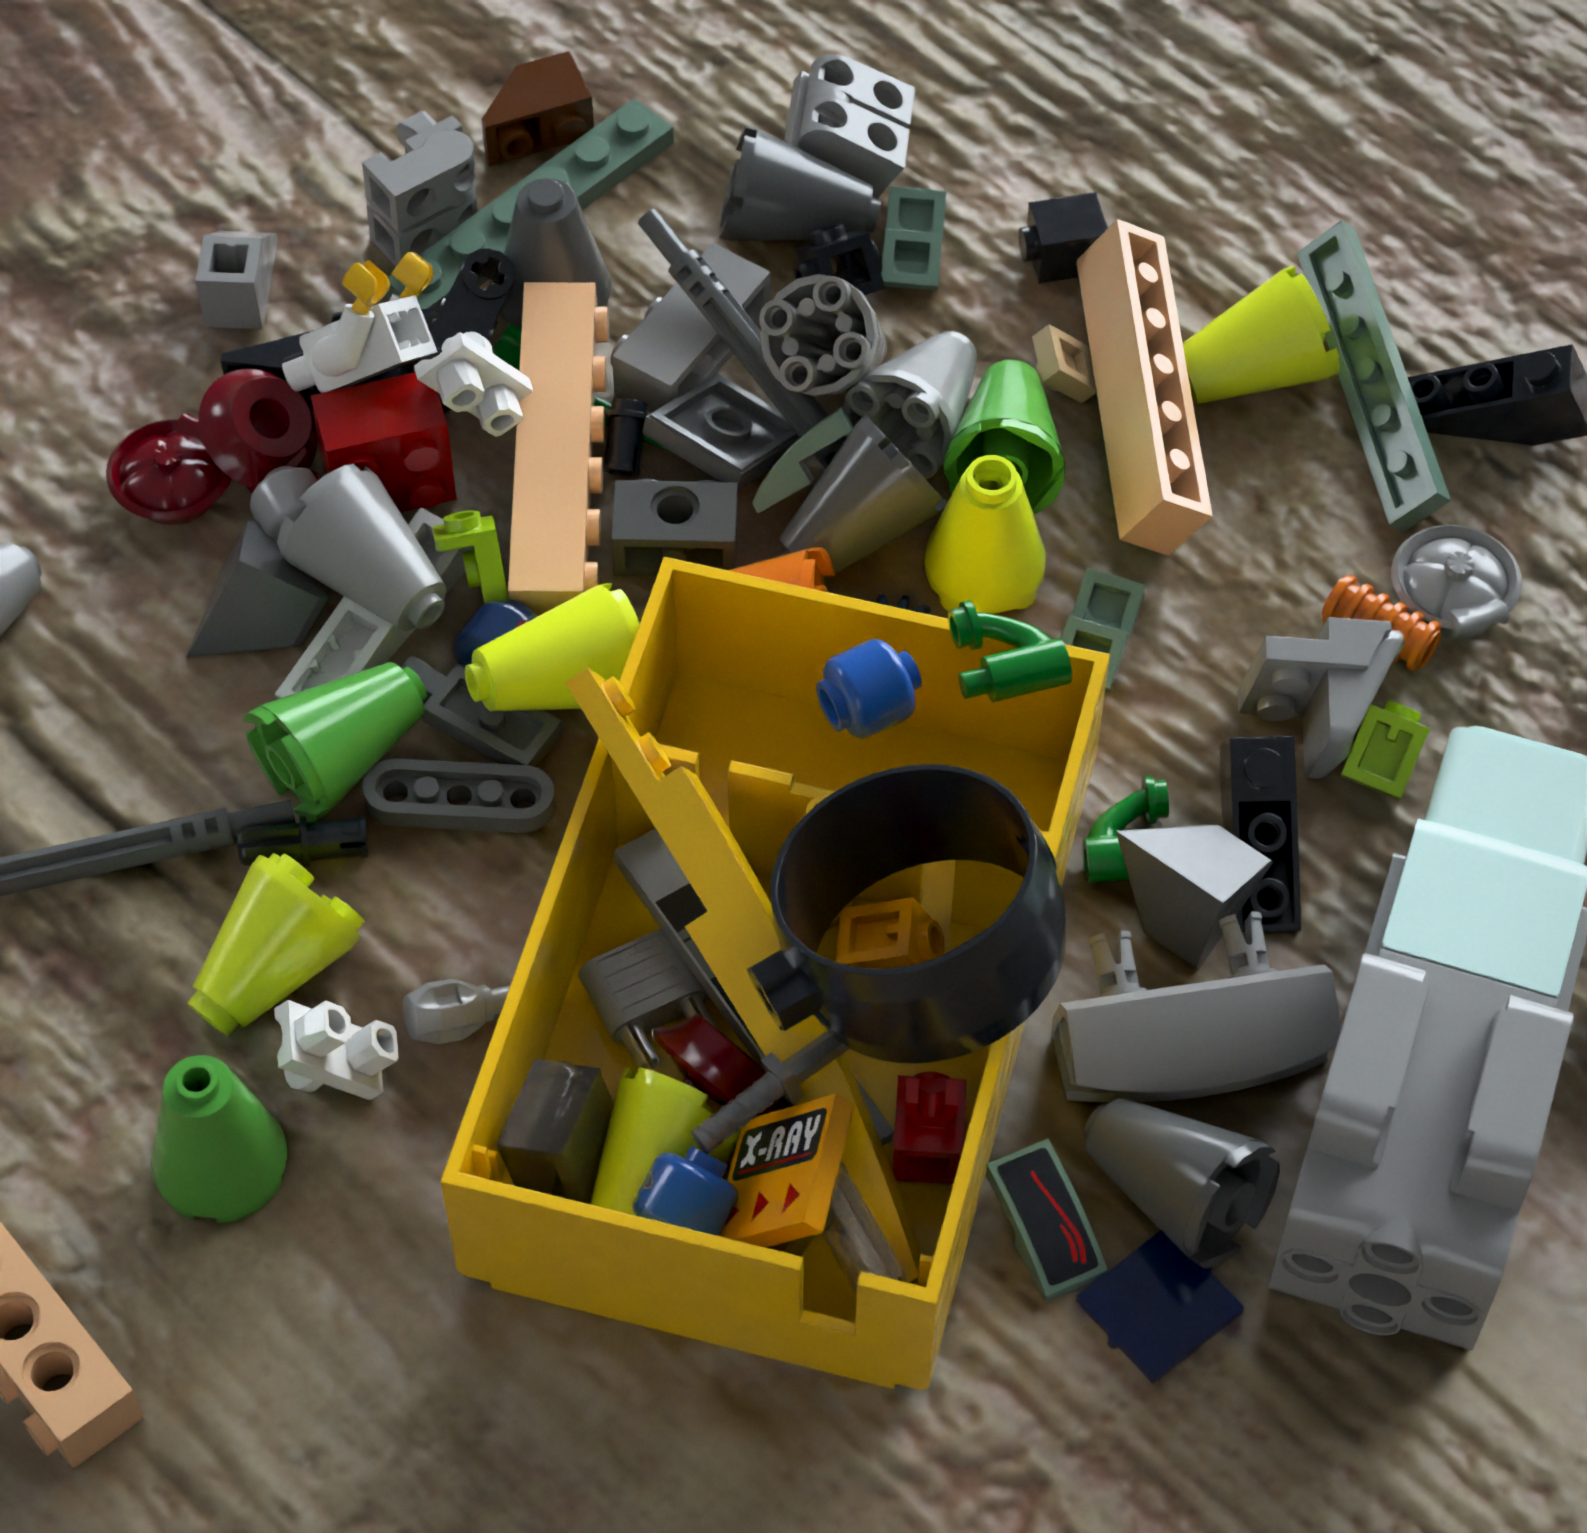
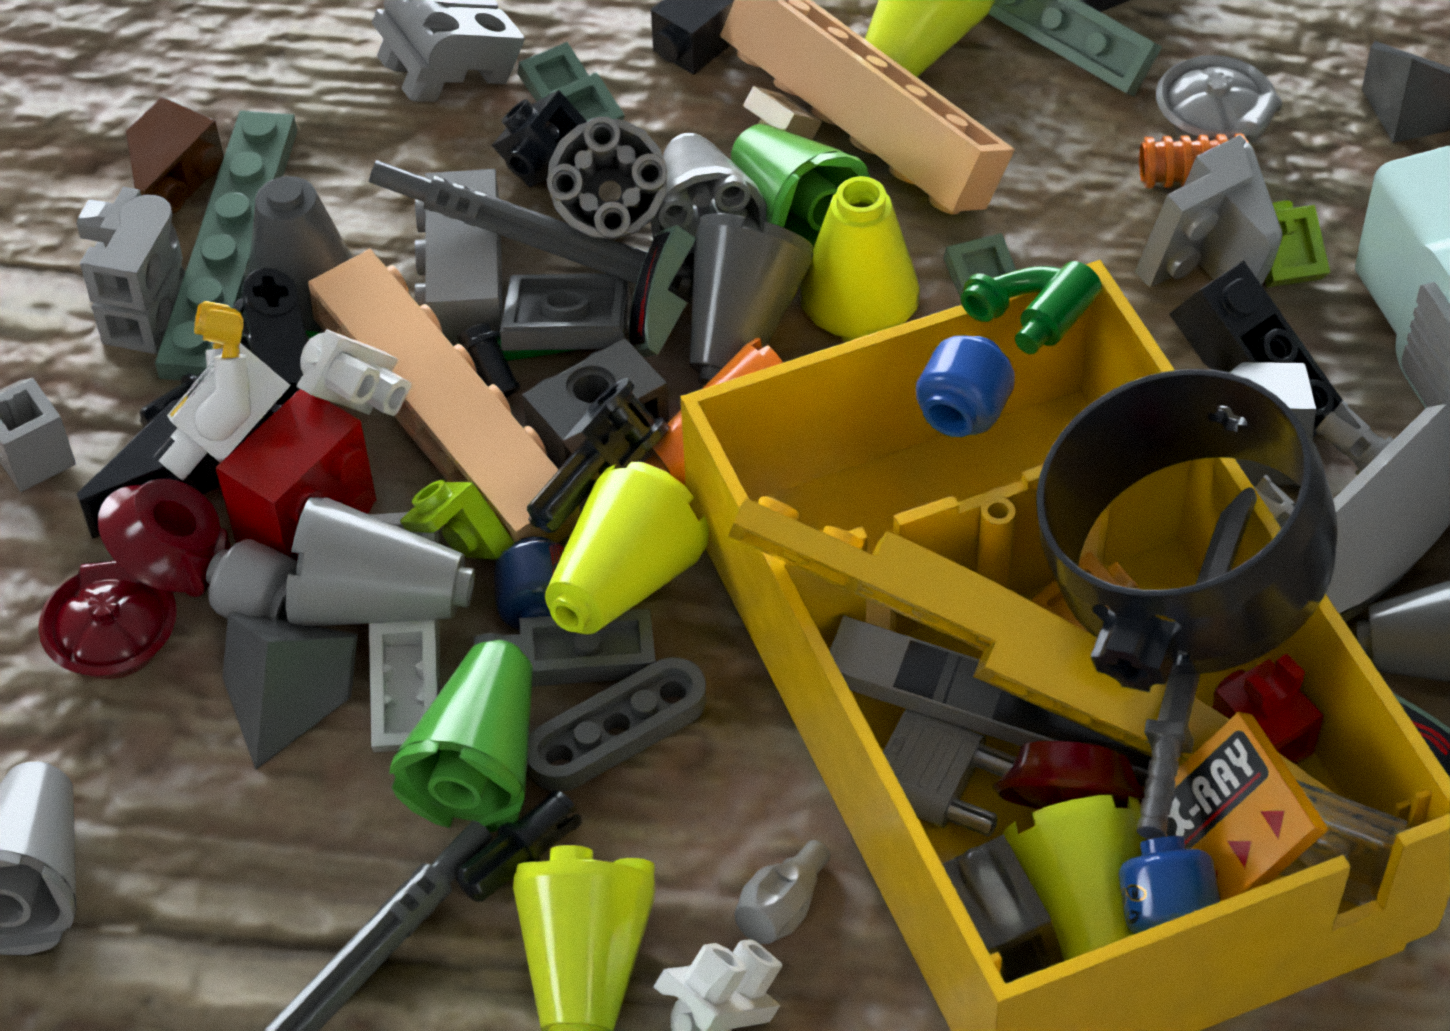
camera: 35 degrees left, 5 degrees down
dark grey cone [719,125,881,241] -> none
none -> black connector [527,378,669,533]

